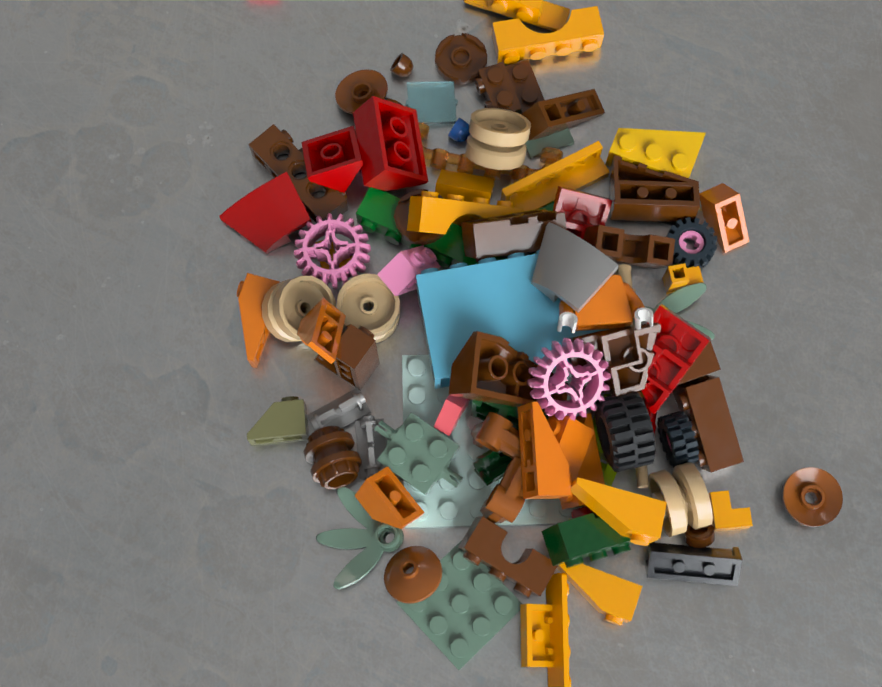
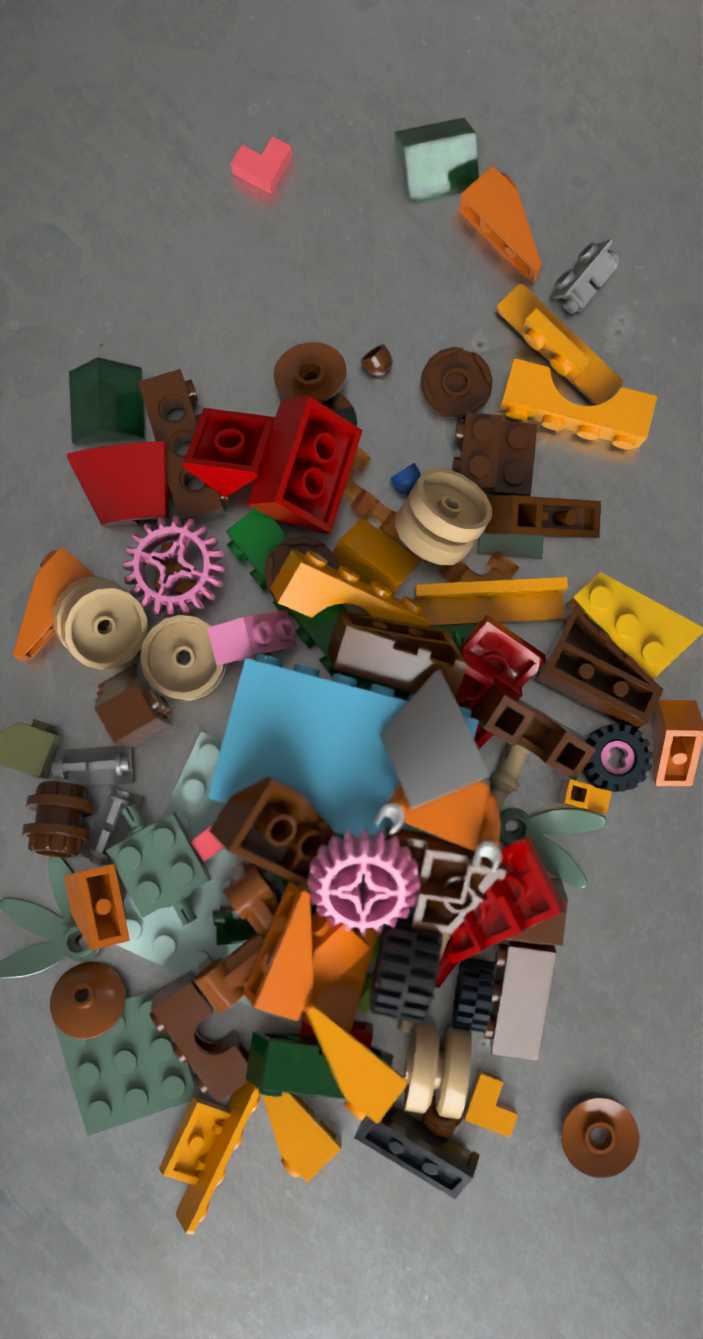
camera: 25 degrees right, 10 degrees up
orange slope [297,297,346,364] -> none
clear light blue piece [405,81,458,125] -> none
none -> clear green slope [69,357,146,444]

